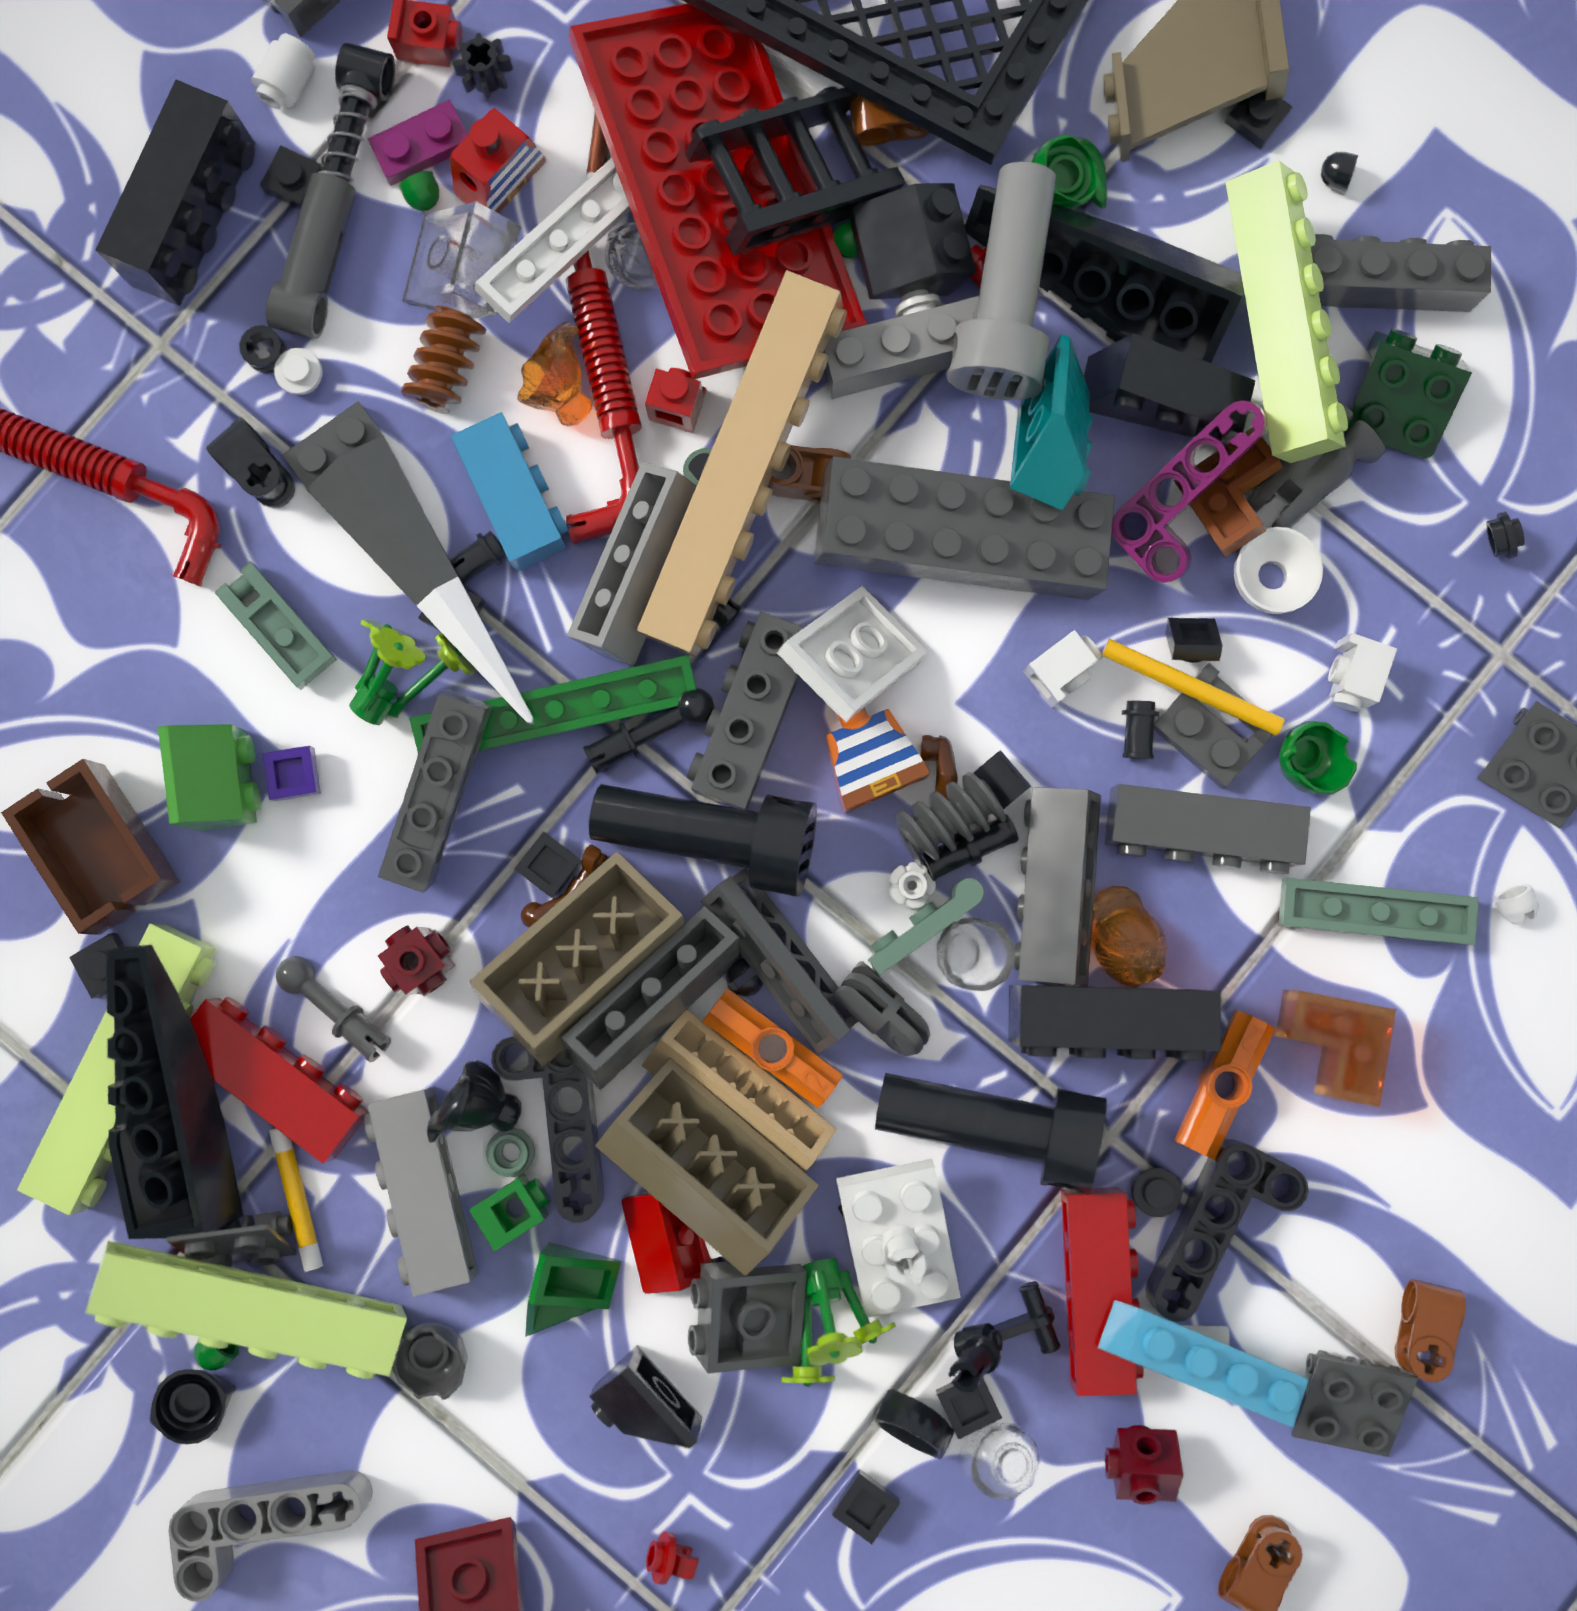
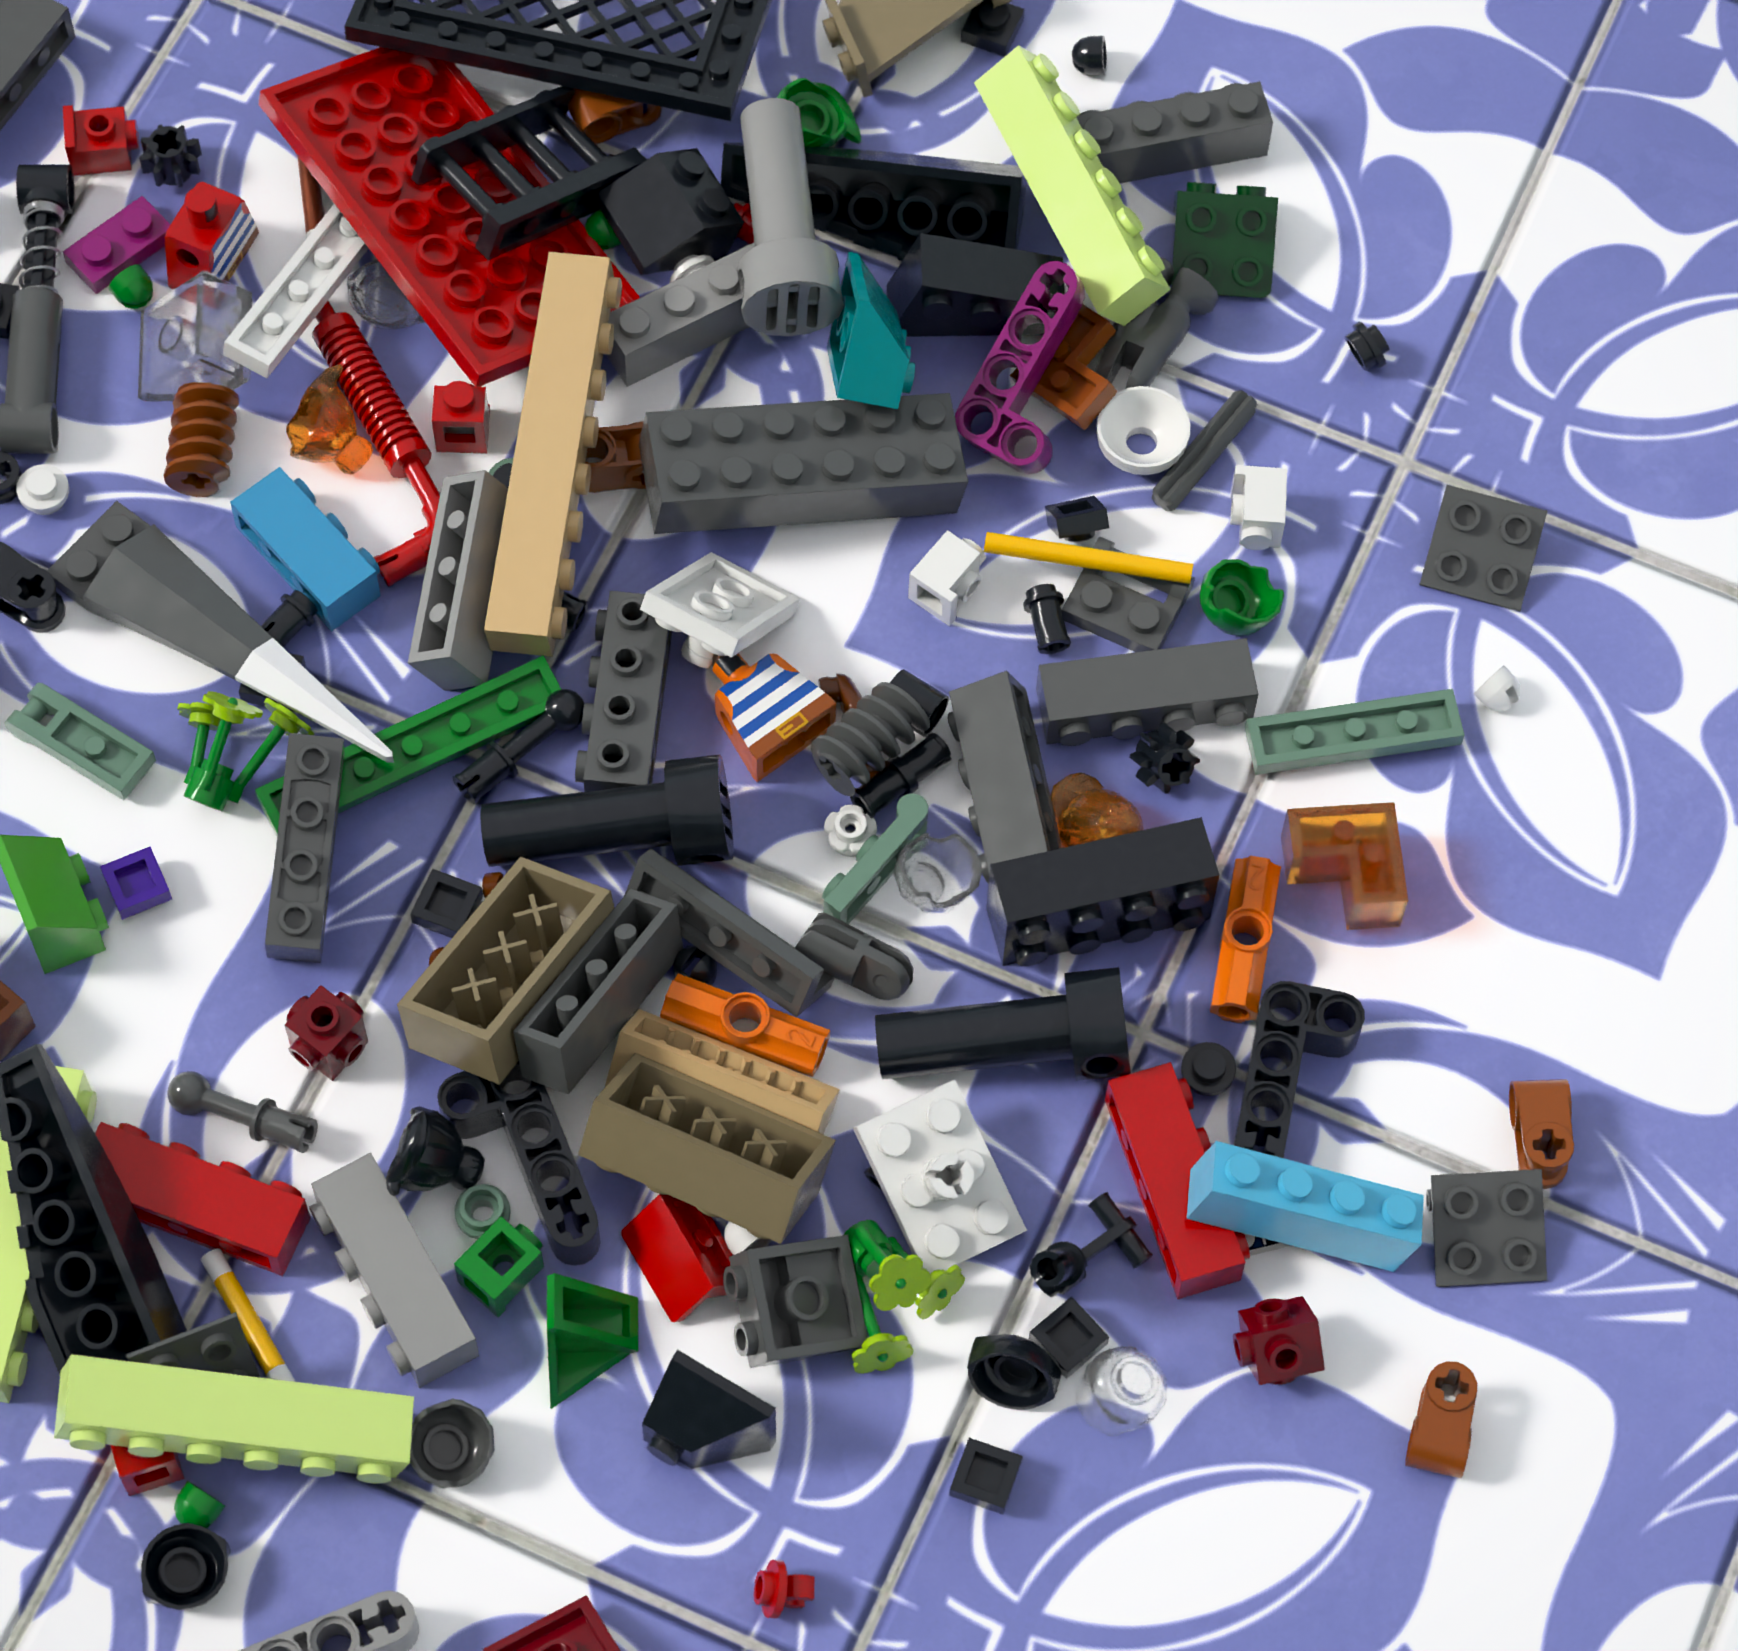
camera: 20 degrees left, 20 degrees down
none -> black gear [1130,723,1200,794]
none -> dark grey axle [1152,390,1257,512]

